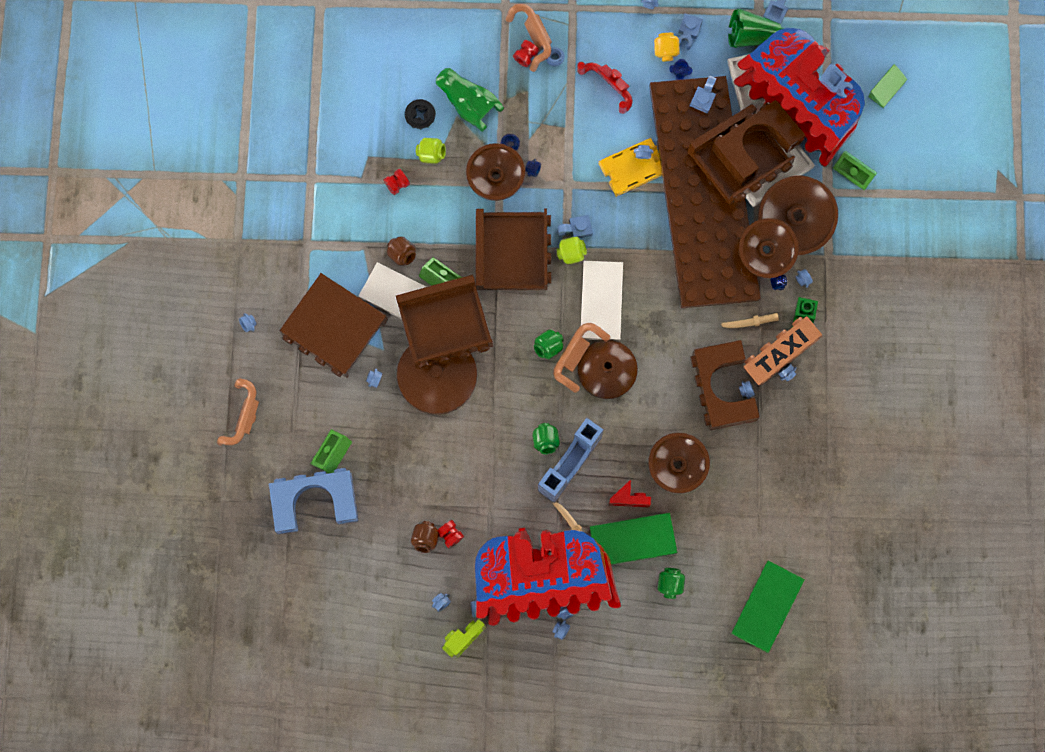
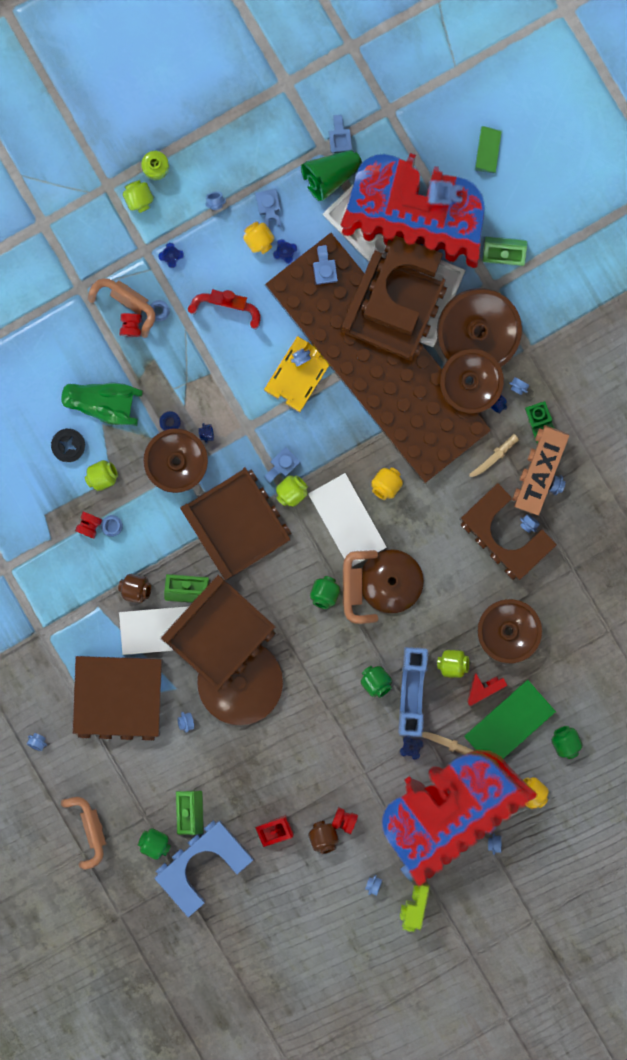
camera: 35 degrees left, 10 degrees up
none -> medium blue plate [101,515,123,537]
none -> green head [137,828,171,860]
none -> clear blue plate [158,243,184,268]
none -> red slope [255,815,294,847]
none -> yellow head [371,467,403,500]
none -> clear blue plate [400,736,424,760]
none -> lime head [437,650,470,678]
none -> yellow head [523,777,549,809]

